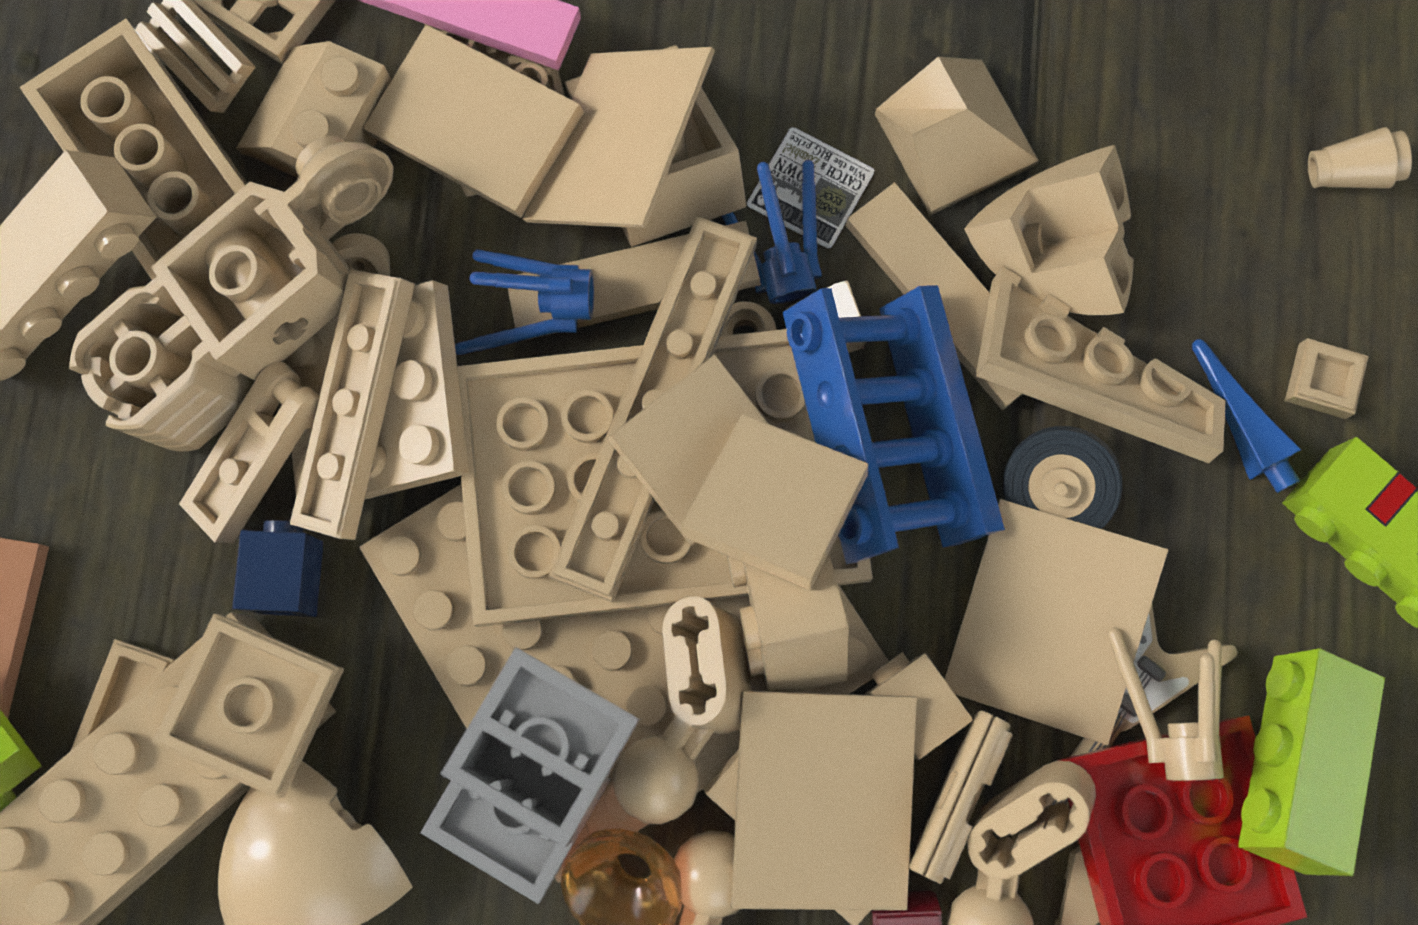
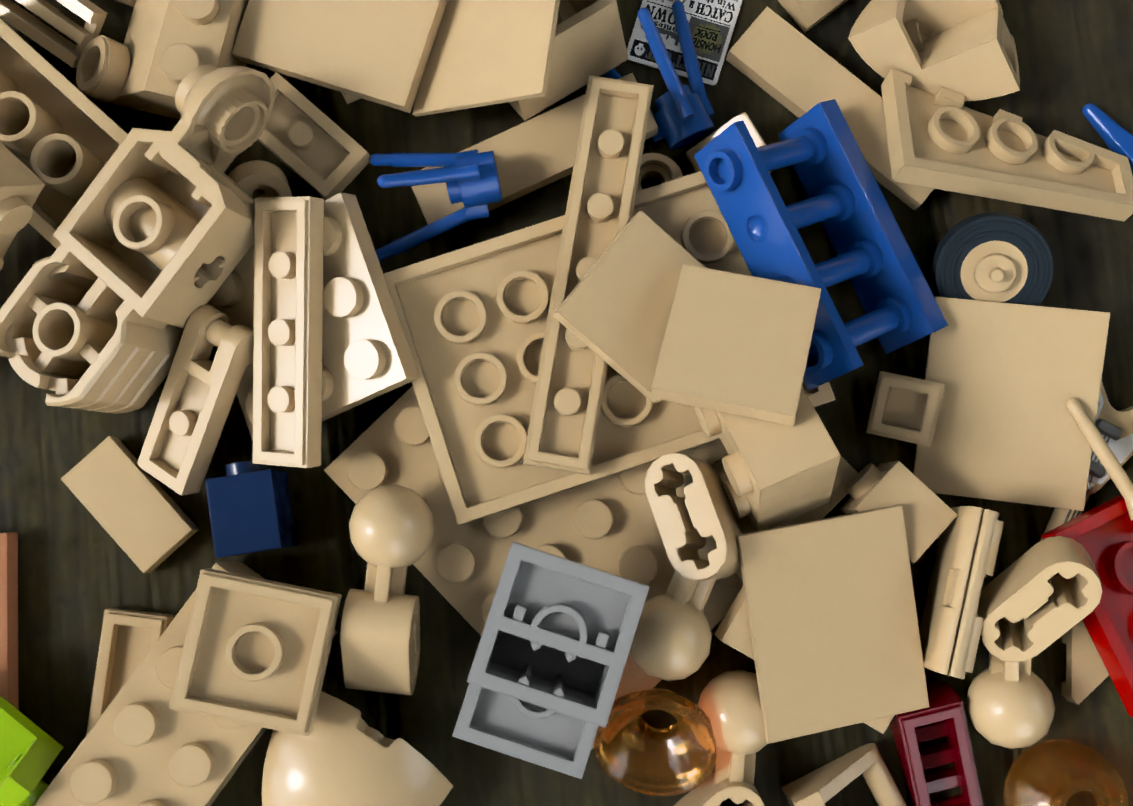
camera: 15 degrees left, 5 degrees up
none -> tan tile [61,436,199,573]
none -> tan tile [76,35,130,103]
none -> tan plate [258,72,370,200]
none -> tan beam [340,484,434,695]
none -> tan tile [866,371,946,447]

